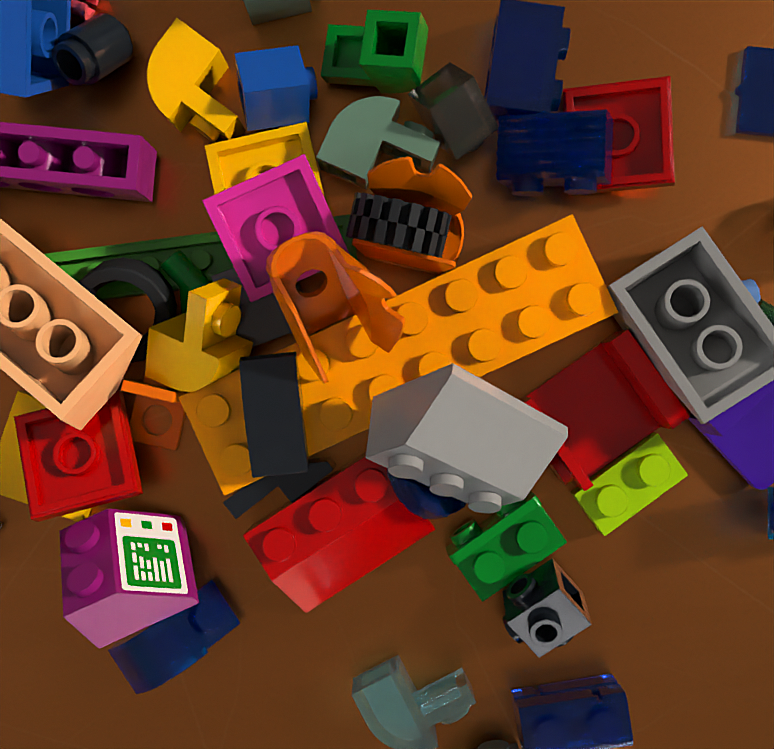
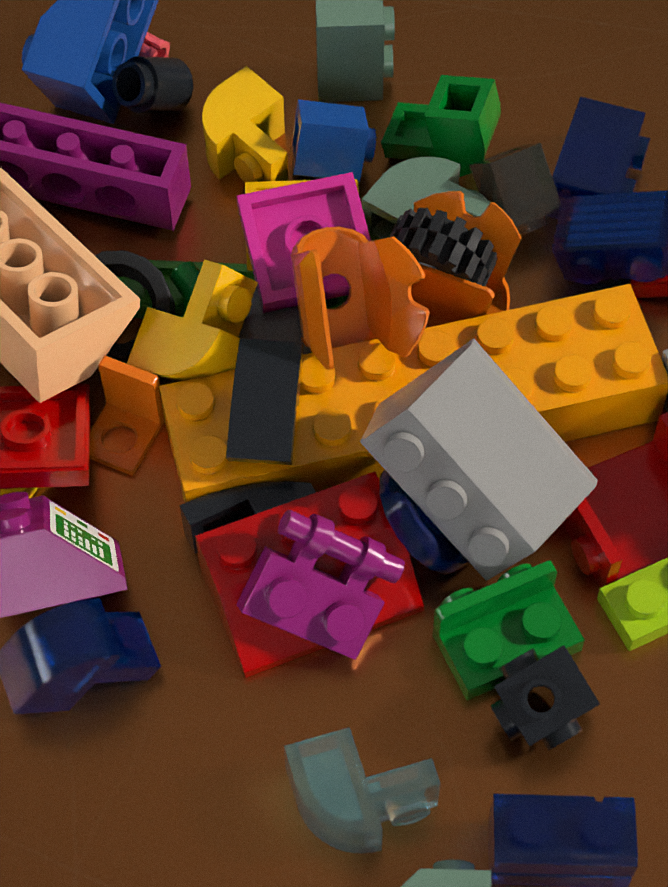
camera: 10 degrees right, 30 degrees down
none -> magenta plate [236,510,405,660]

